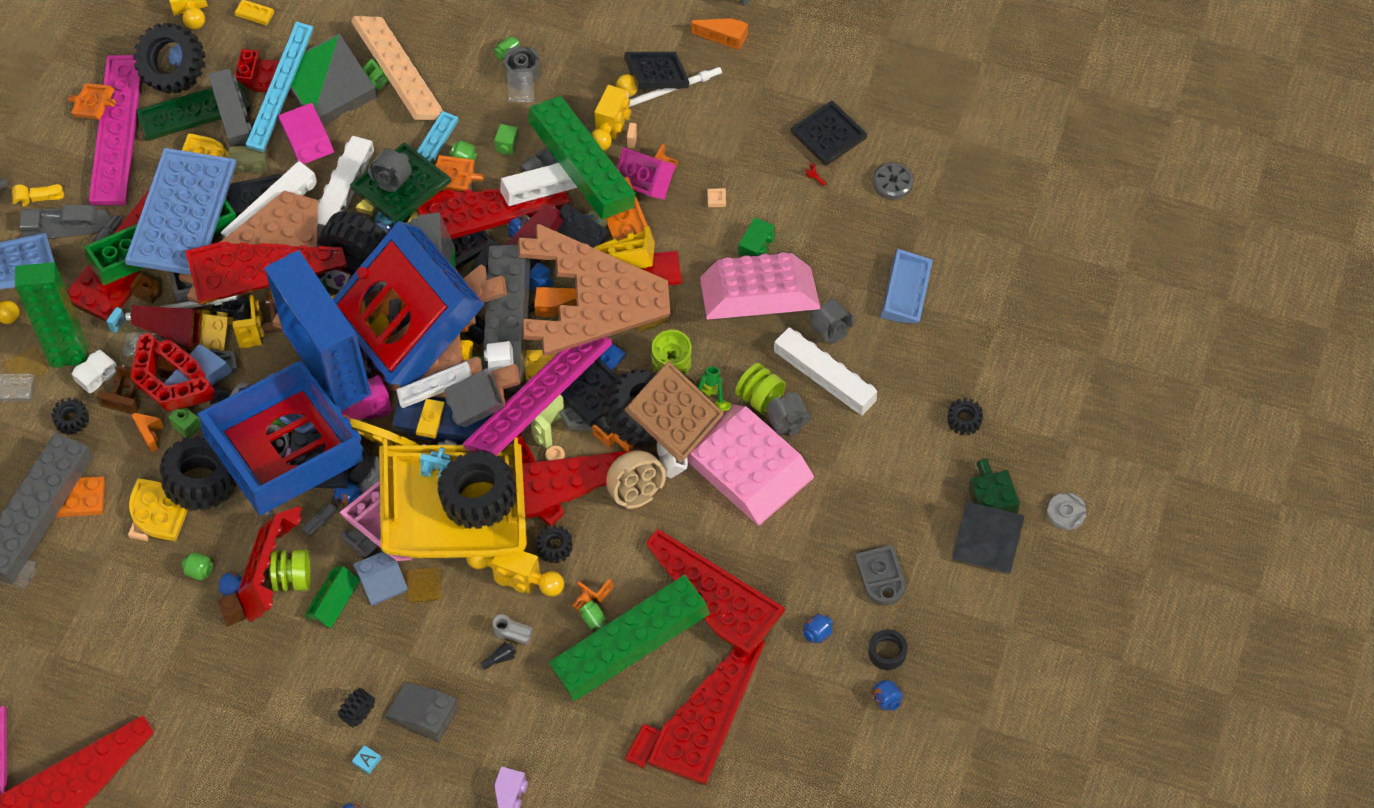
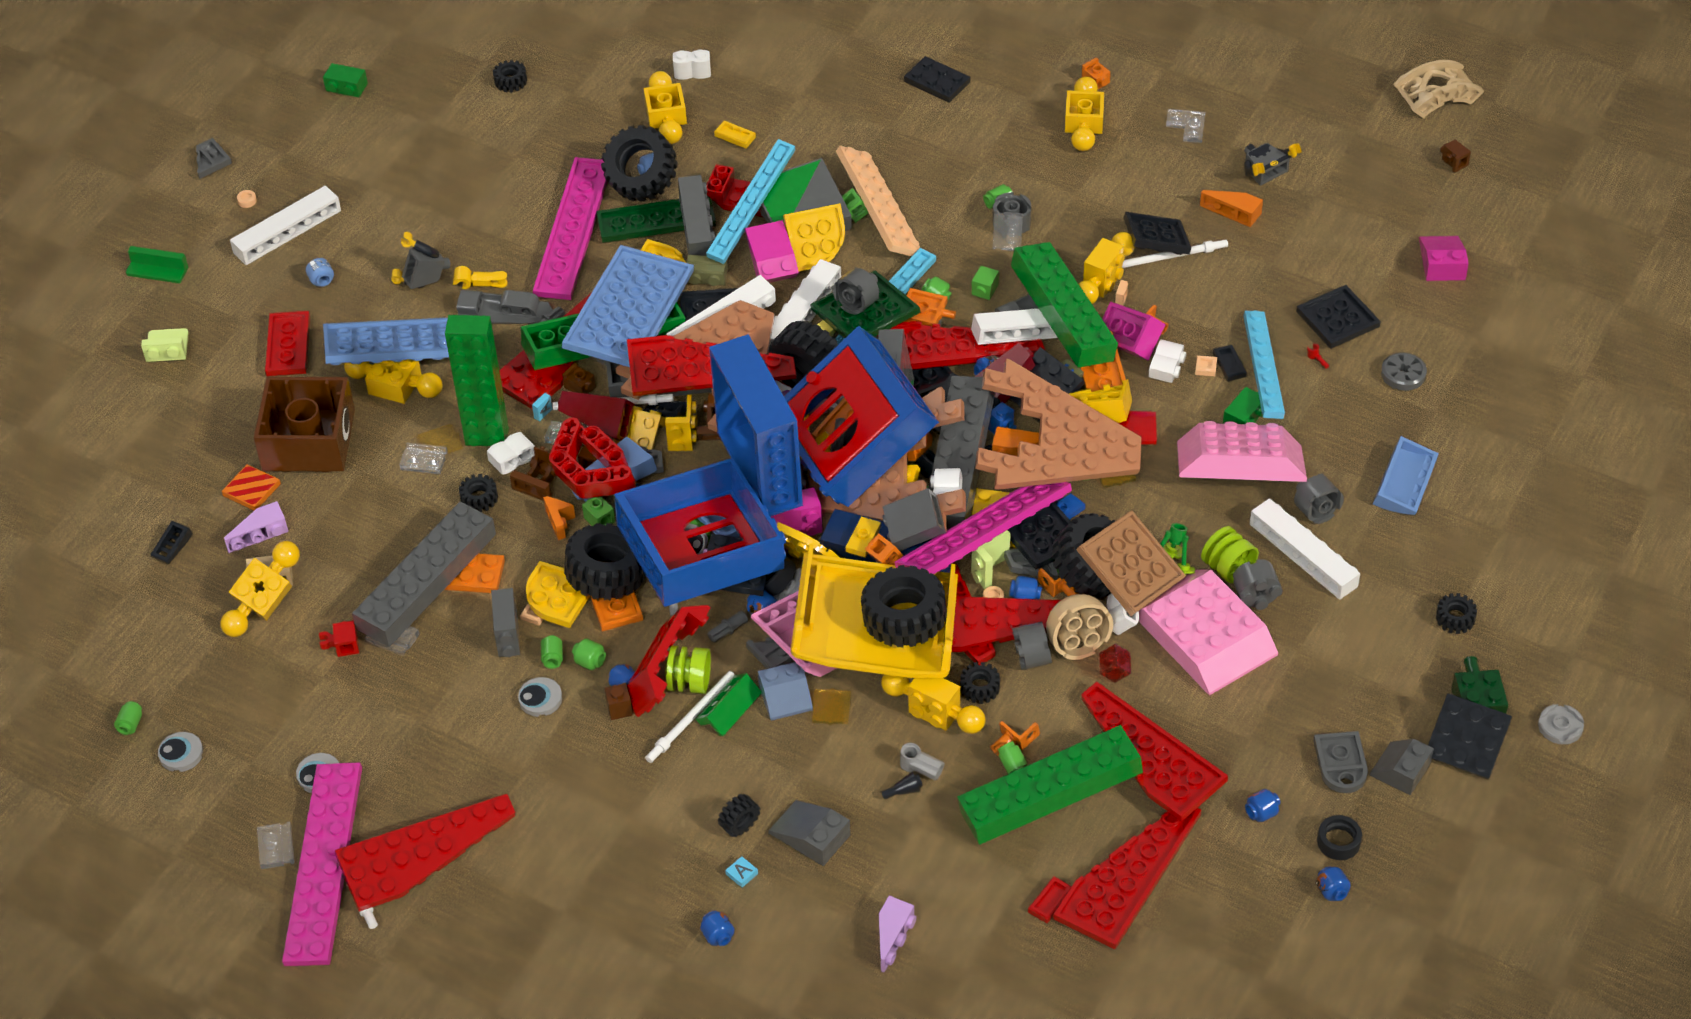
camera: 10 degrees right, 10 degrees down
orange plate [68,83,116,120] -> none
white tile [396,361,472,408] -> none
medium azure hips [420,447,451,478] -> none
lime wheel [652,330,692,375] -> none
none -> dark grey brick [491,588,520,657]
none -> tile [518,677,562,717]
none -> bright green brick [541,635,563,669]
none -> orange tile [591,590,643,631]
none -> white bar [645,671,735,763]
none -> yellow plate [783,203,845,271]
none -> orange brick [865,533,903,565]
none -> blue head [1009,576,1042,599]
none -> dark grey brick [1012,622,1052,670]
none -> clear red brick [1099,643,1131,683]
none -> white brick [1149,339,1186,383]
none -> black tile [1213,345,1247,382]
none -> medium azure plate [1244,310,1285,419]
none -> dark grey slope [1370,739,1434,795]
none -> dark pink slope [1419,236,1469,281]

